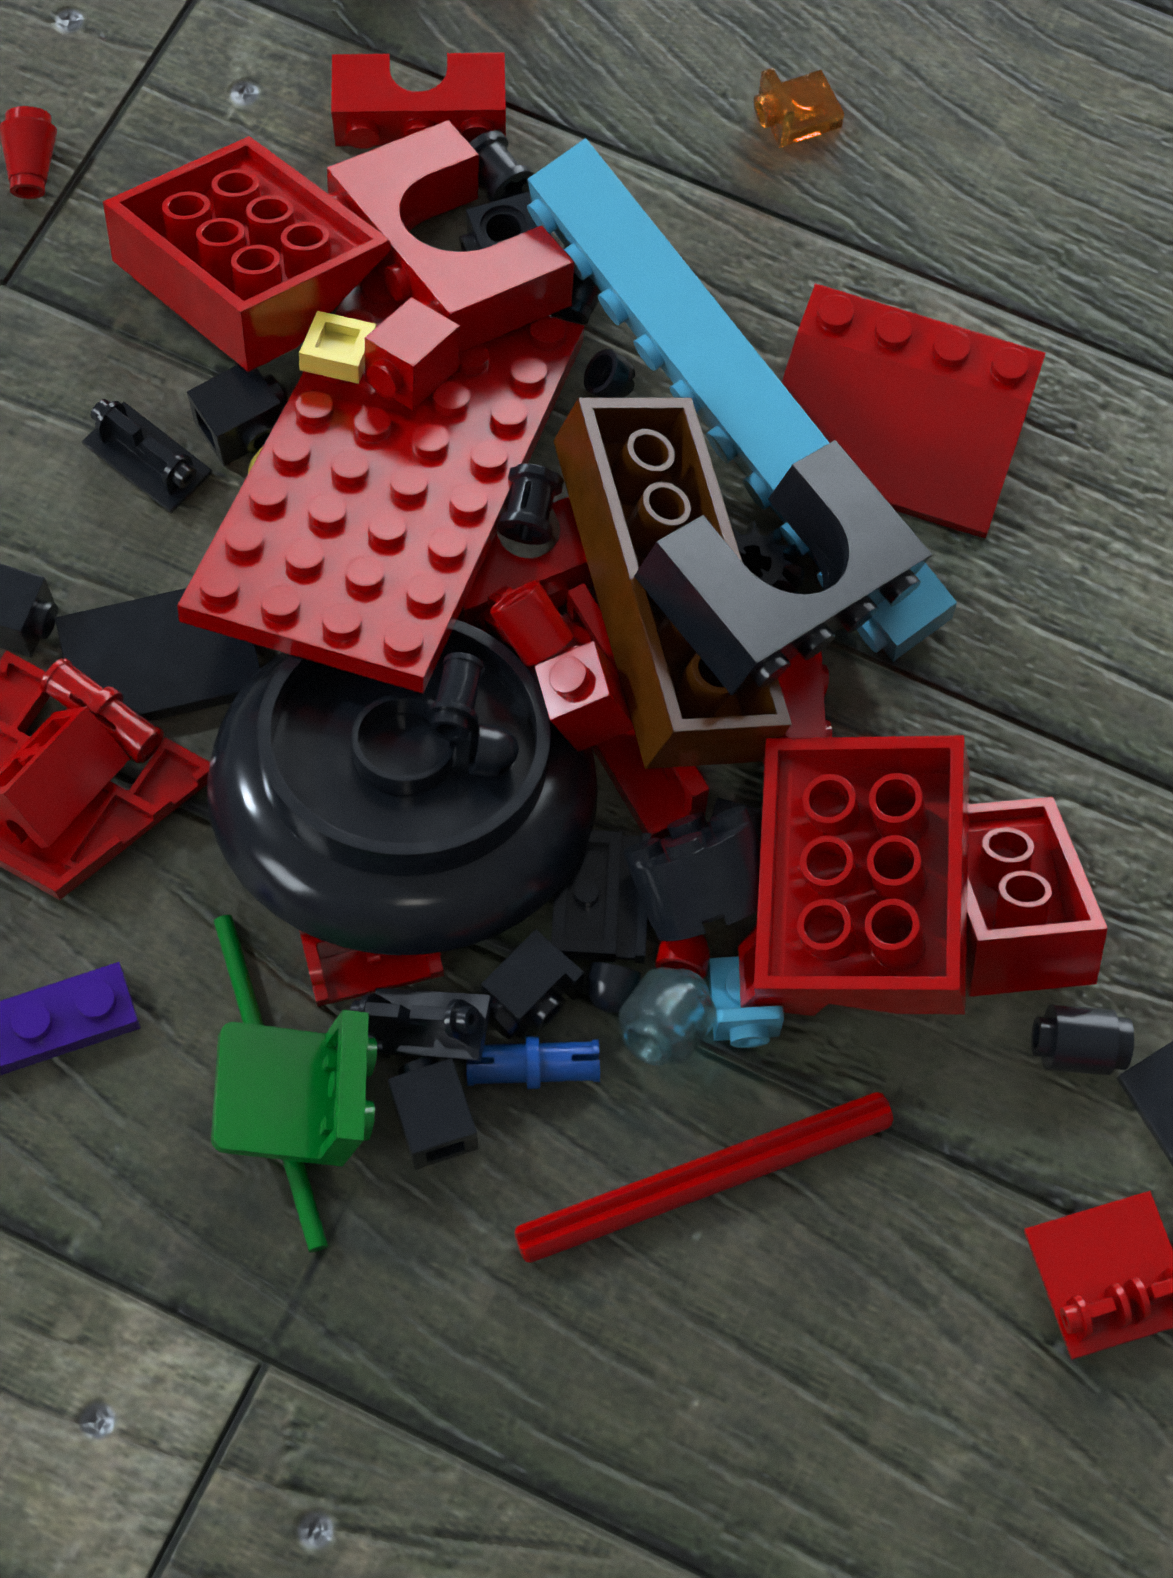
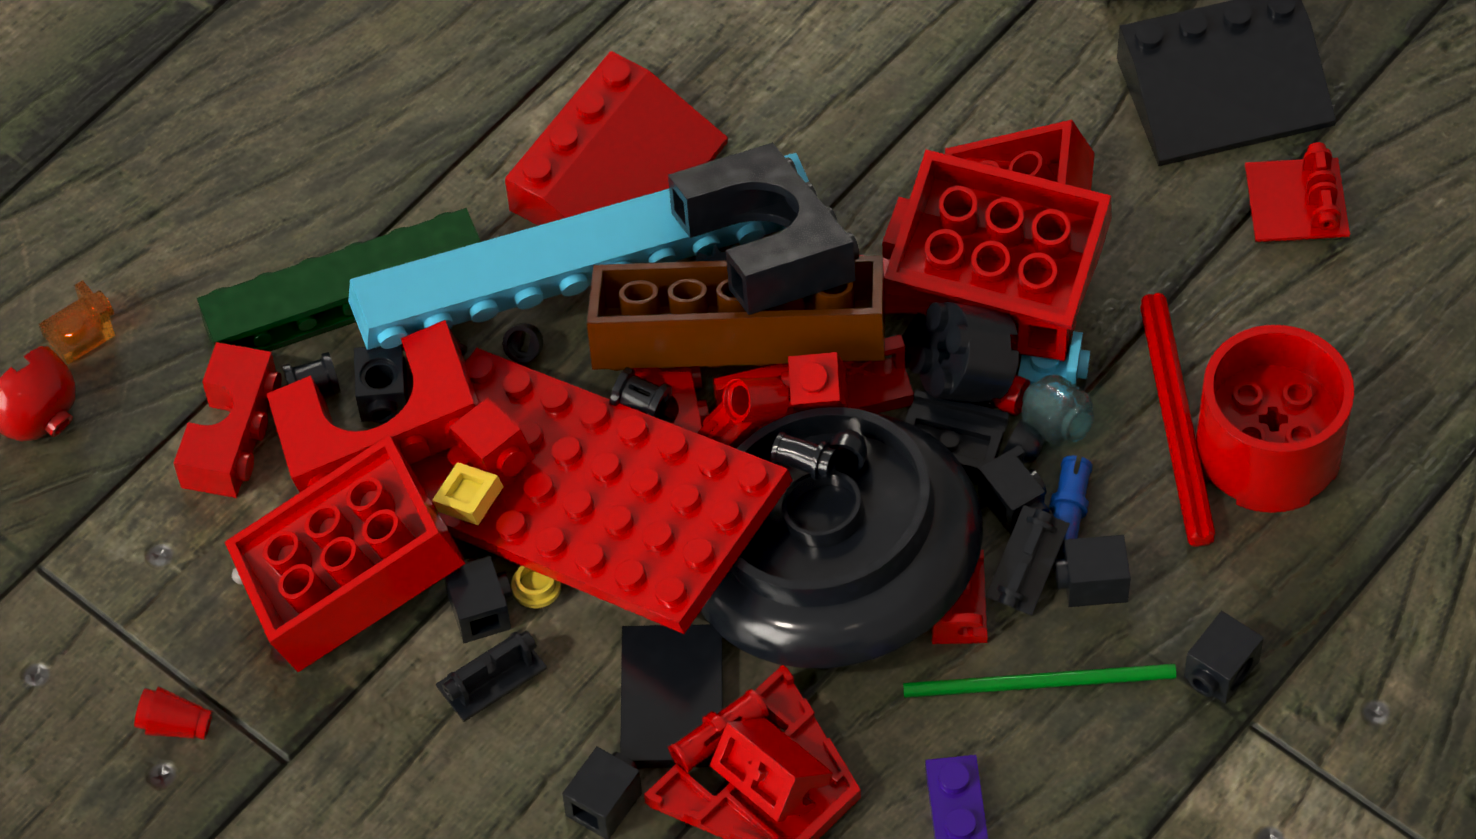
camera: 70 degrees left, 10 degrees down
green bracket [211,1010,377,1167] -> none
clear orange bracket [754,68,844,148] -> none
black brick [1031,1004,1134,1075] -> none
none -> dark green brick [197,208,481,352]
none -> black brick [1184,610,1264,704]
none -> red brick [1196,325,1354,513]

